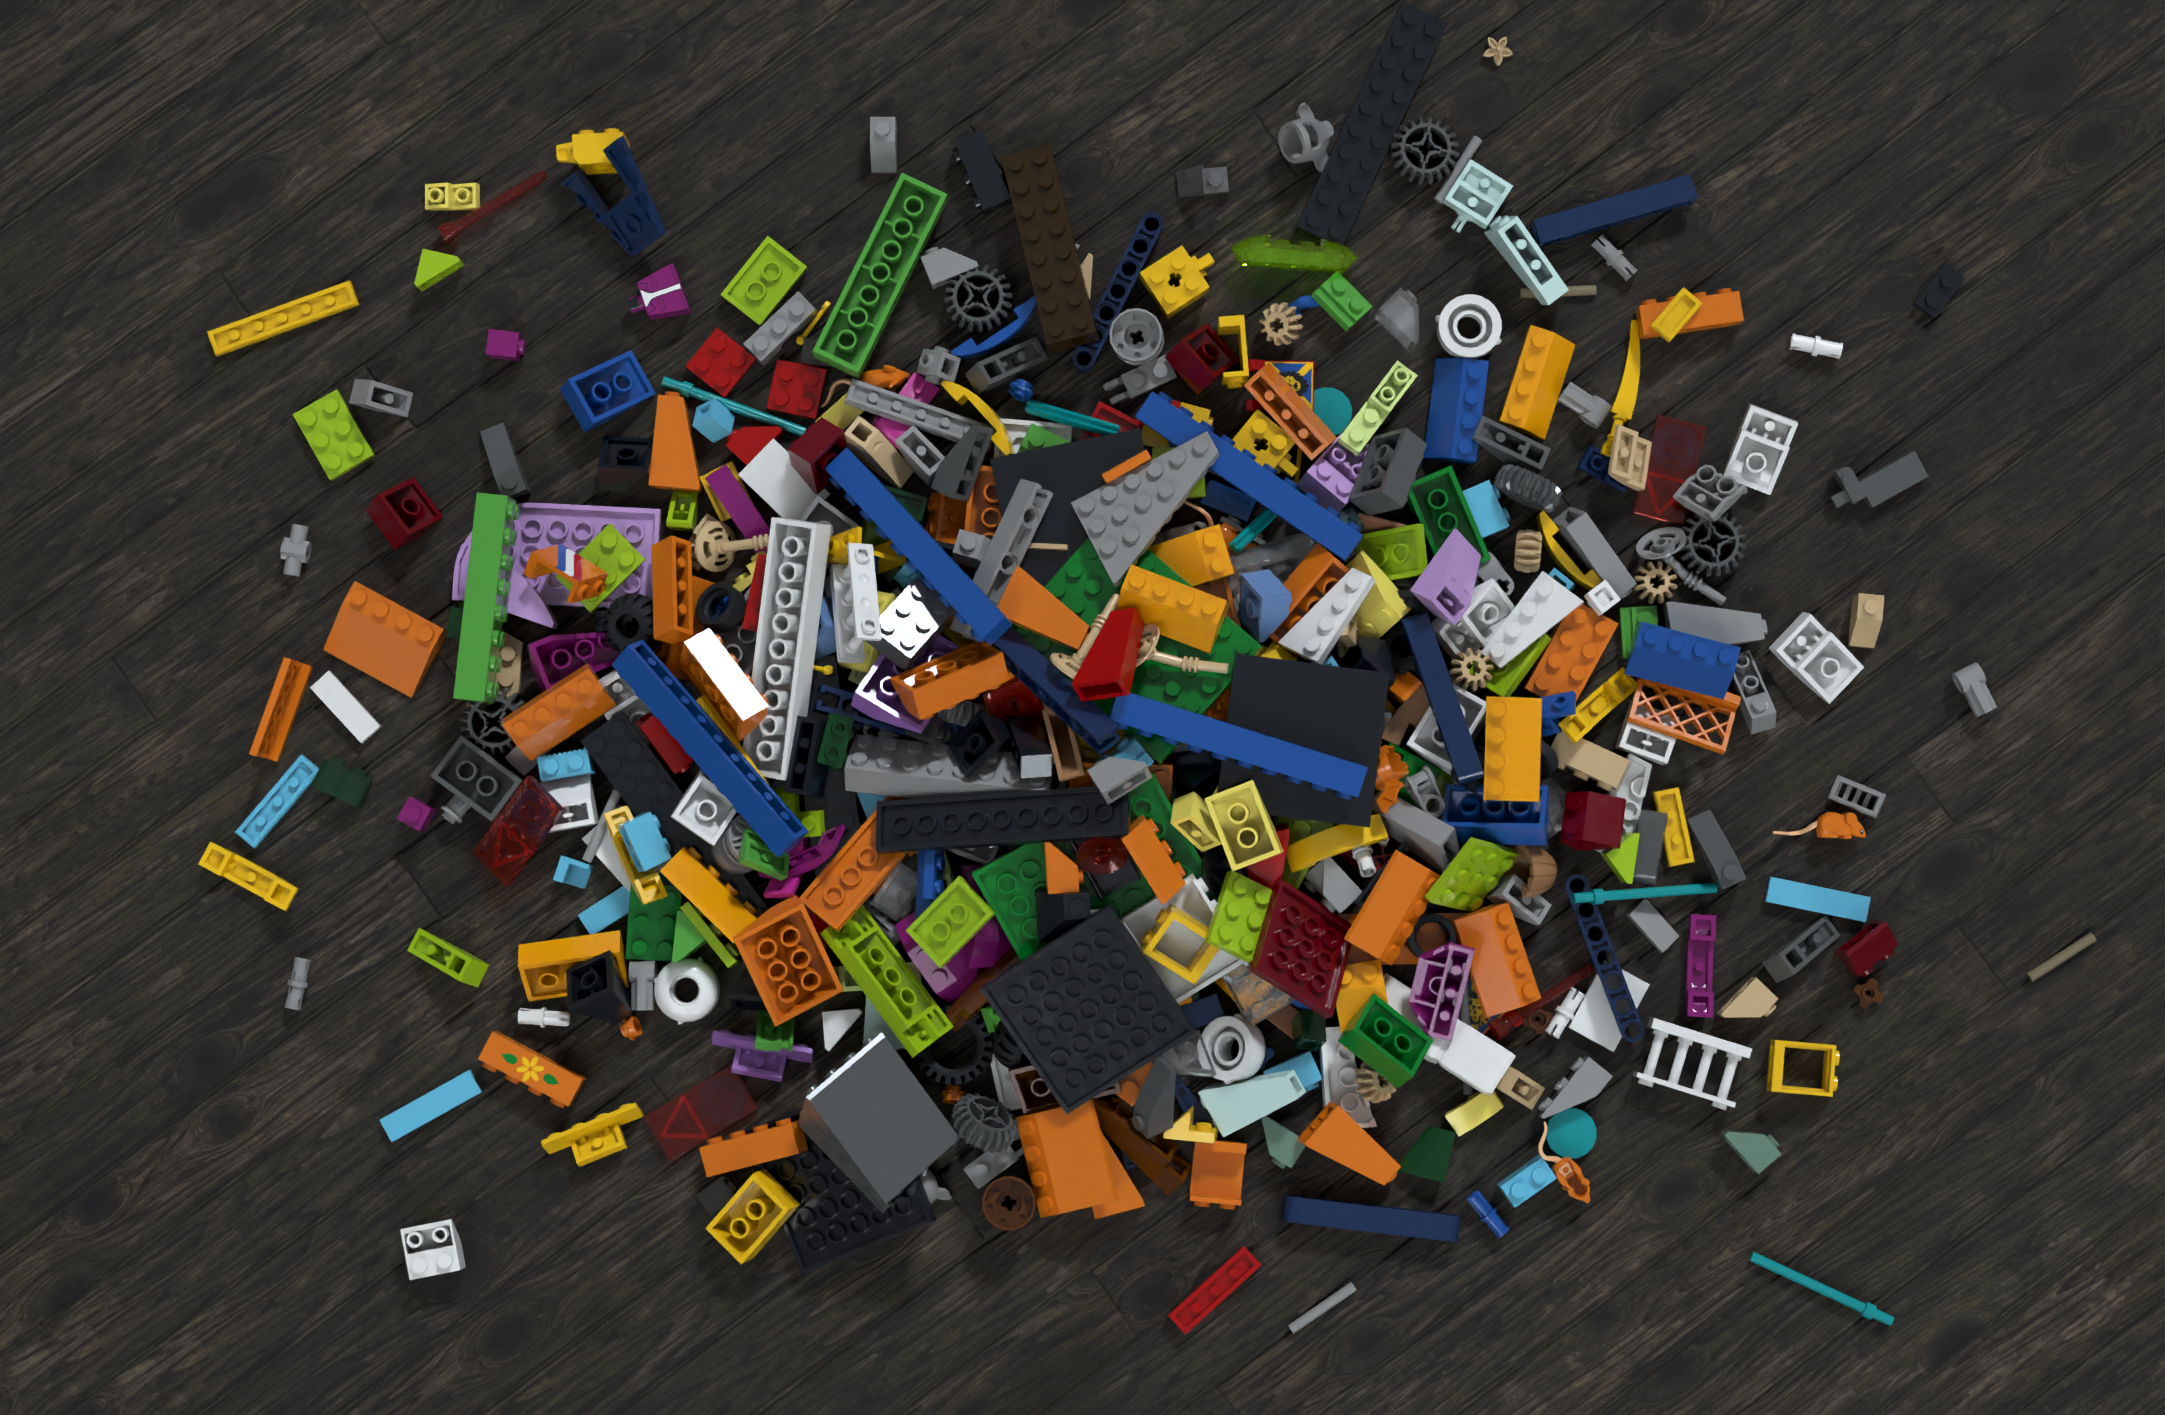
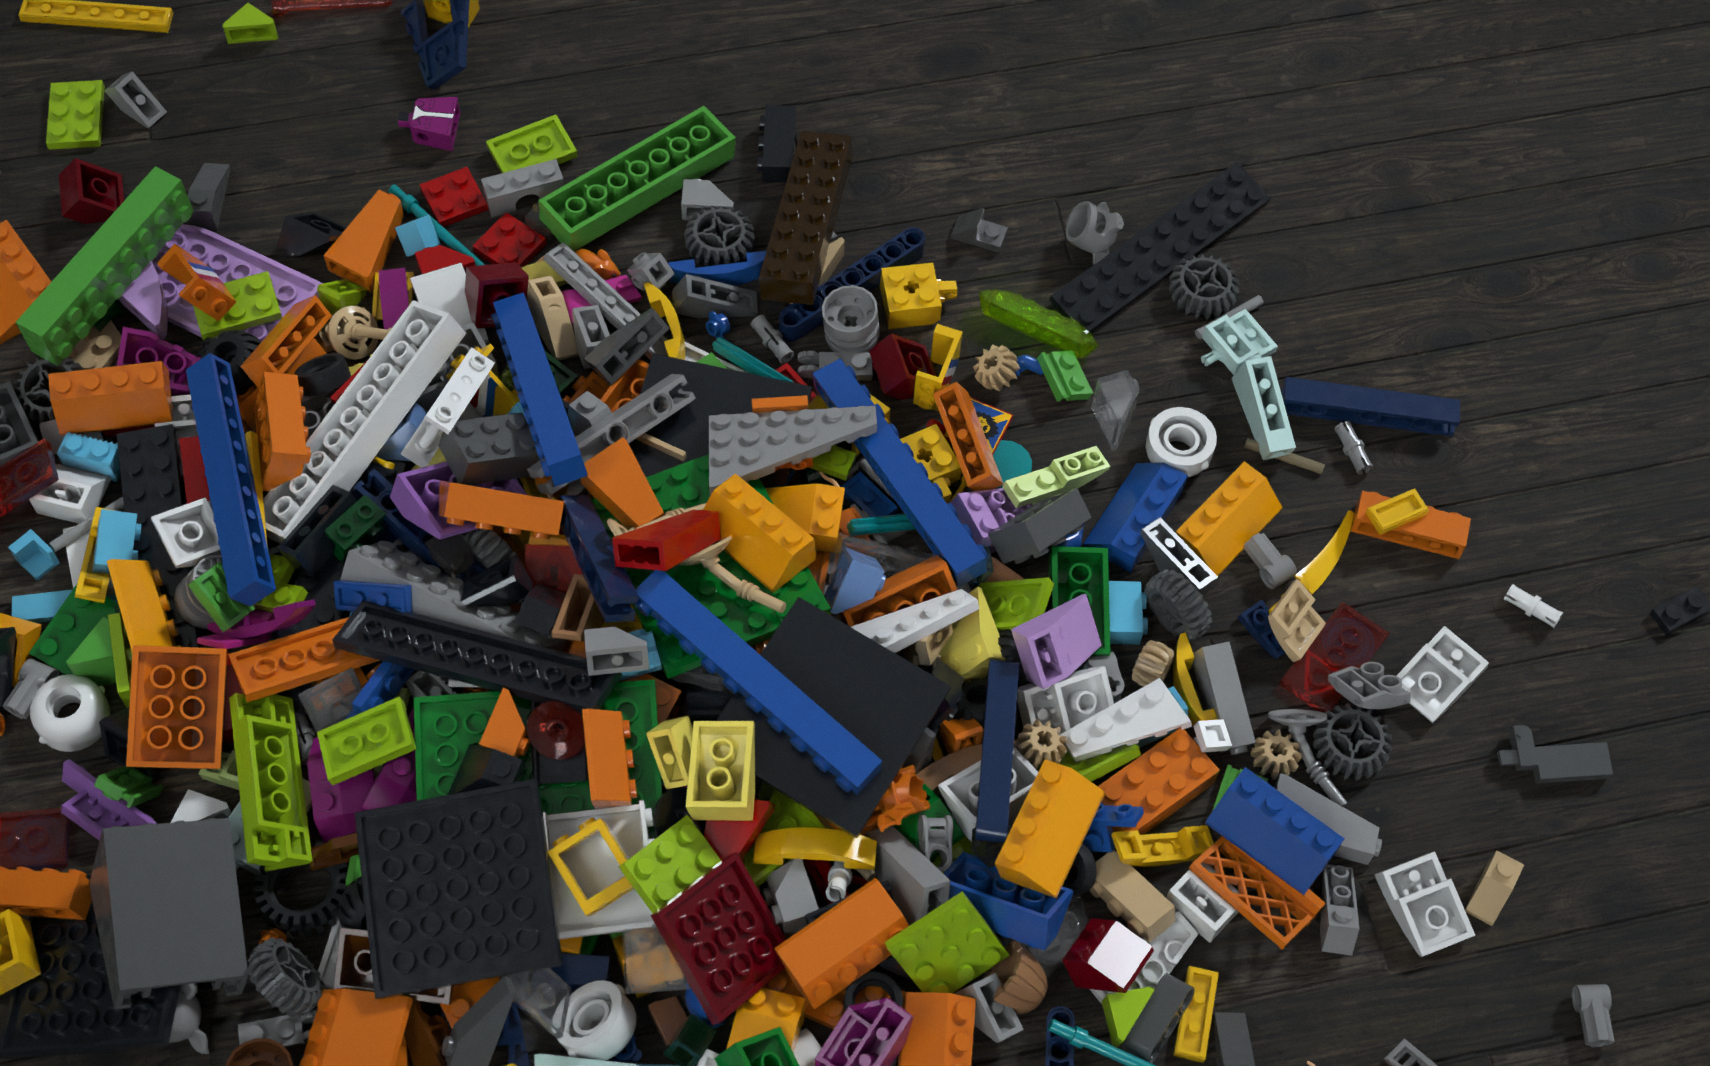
camera: 20 degrees right, 25 degrees down
magenta brick [486,329,526,361] -> none
blue slope [560,350,656,433] -> none
light grey slope [870,117,897,173] -> none
tan plant [1483,37,1513,66] -> none
none -> blue tile [334,580,413,613]
none -> light grey pin [751,315,794,364]

